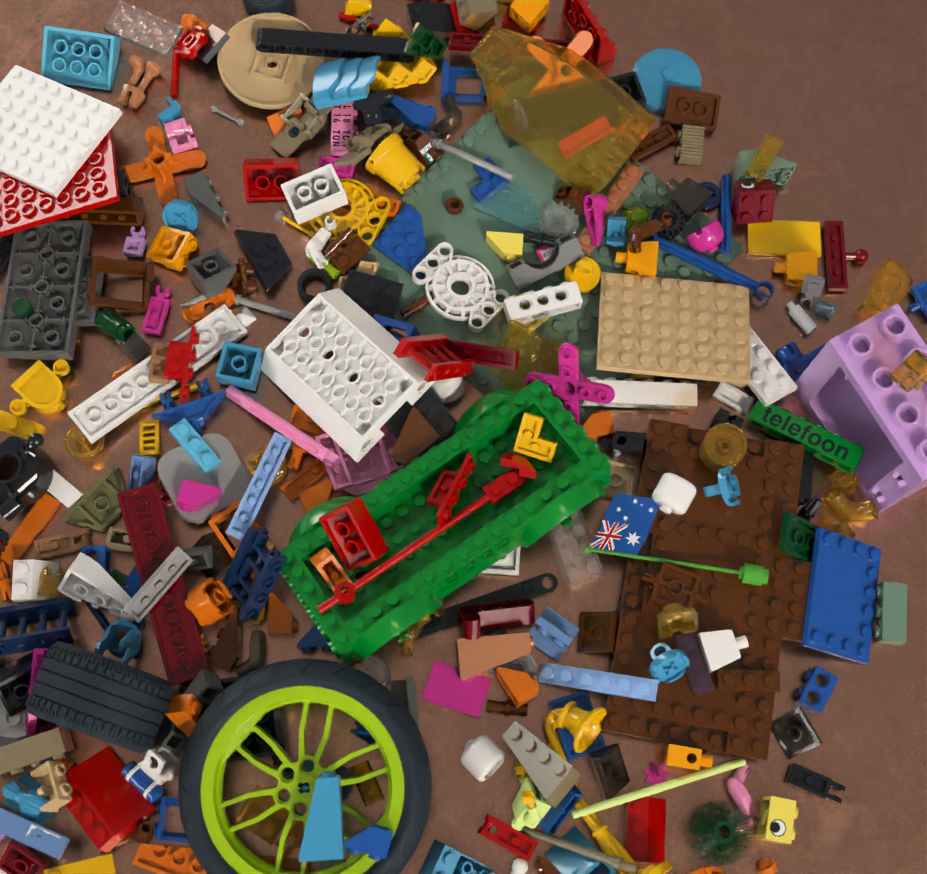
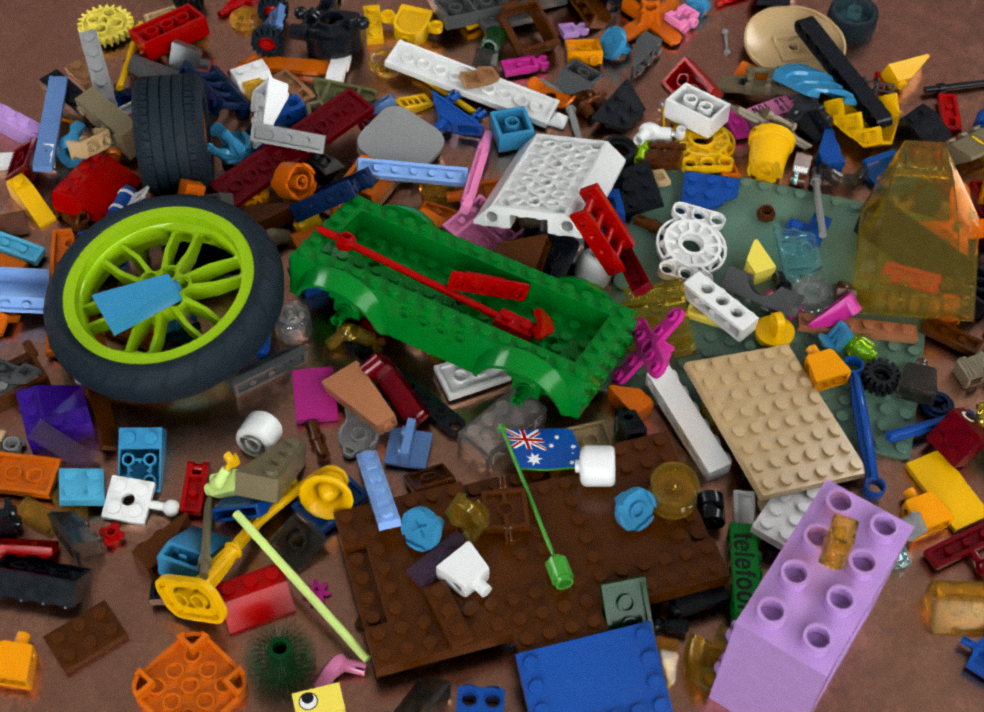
camera: 65 degrees right, 20 degrees down
red bracket [163,326,200,403] -> none
medium azure plate [169,418,221,475] -> none
dark pink slope [177,479,222,513] -> none
orange slope [310,547,352,593] -> none
red slope [318,496,389,571] -> none
blue slope [343,823,394,861] -> none
dark green slope [404,22,448,59] -> none
orange slope [495,667,539,708] -> none
yellow plate [513,412,558,463] -> none
reddish brown arm [628,212,673,254] -> none
light orange torso [664,744,713,770] -> none
dark pink cylinder [686,219,724,253] -> none

